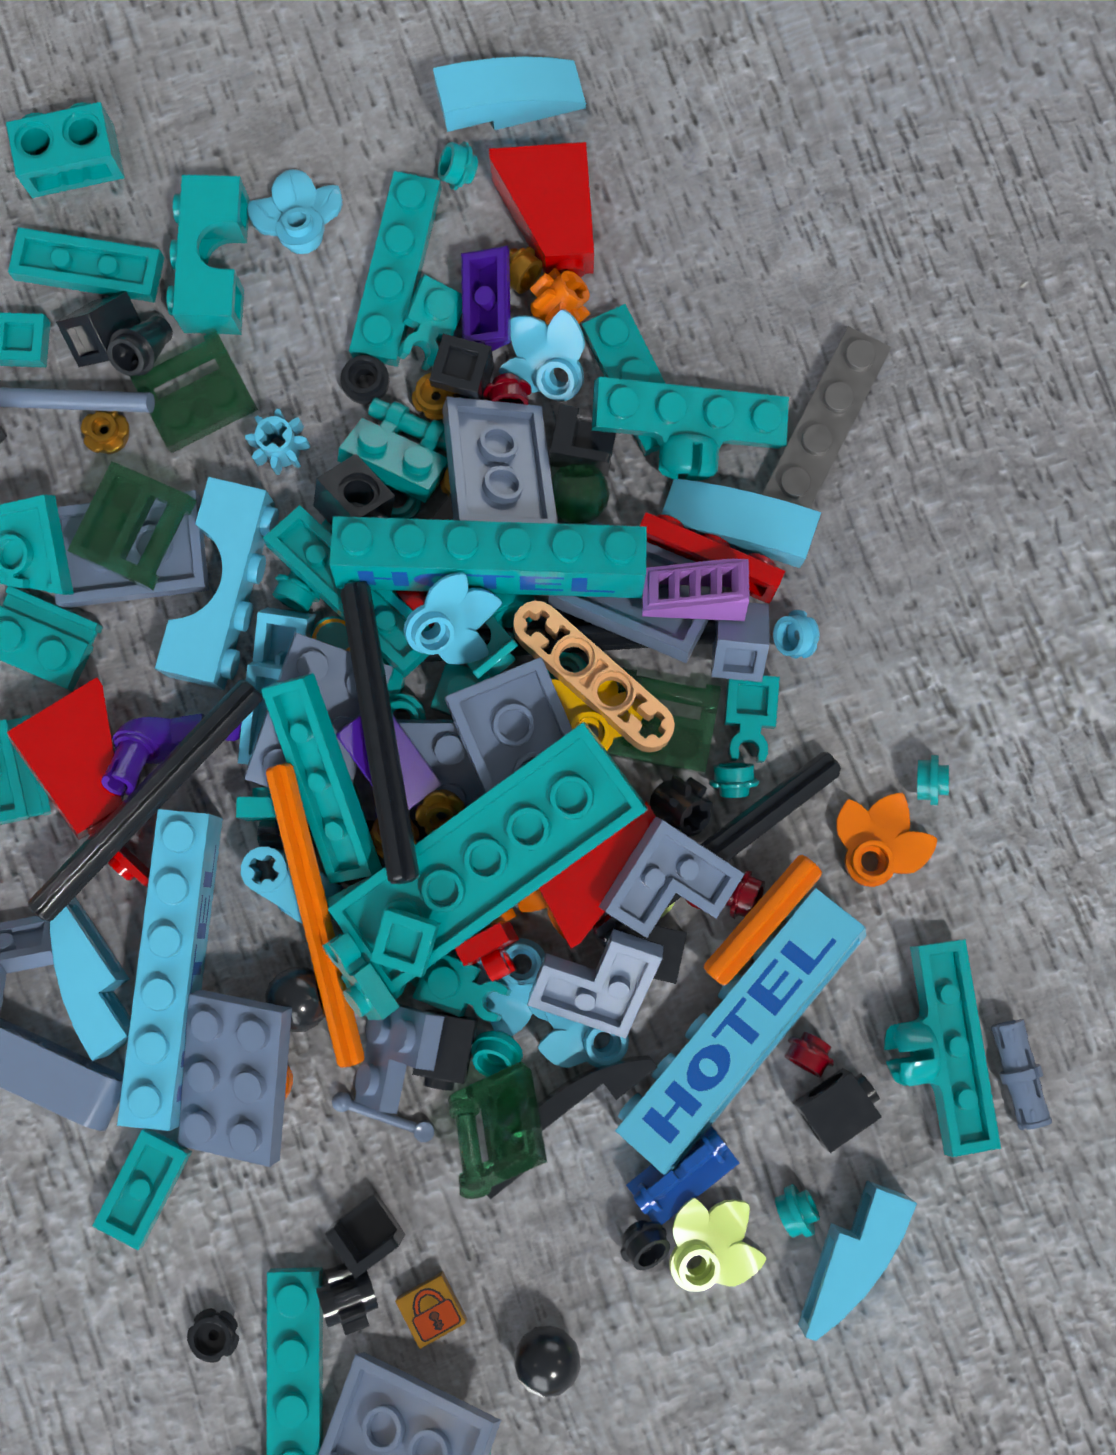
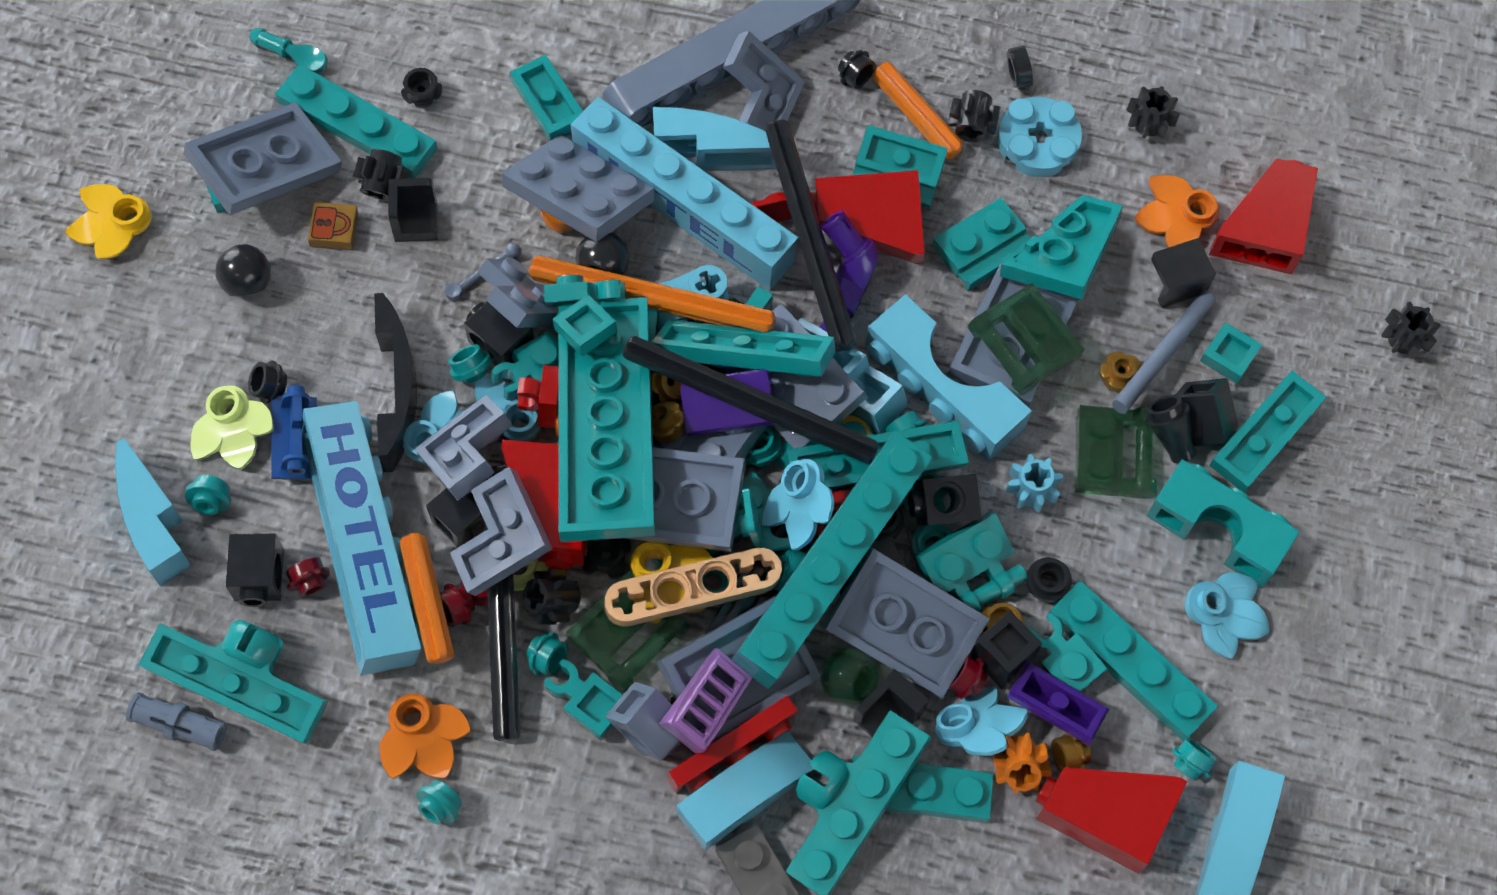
camera: 115 degrees right, 15 degrees down
teal brick [6,102,125,198] -> none
clear green plate [448,1061,547,1199] -> none
medium azure plate [773,610,820,659] -> none

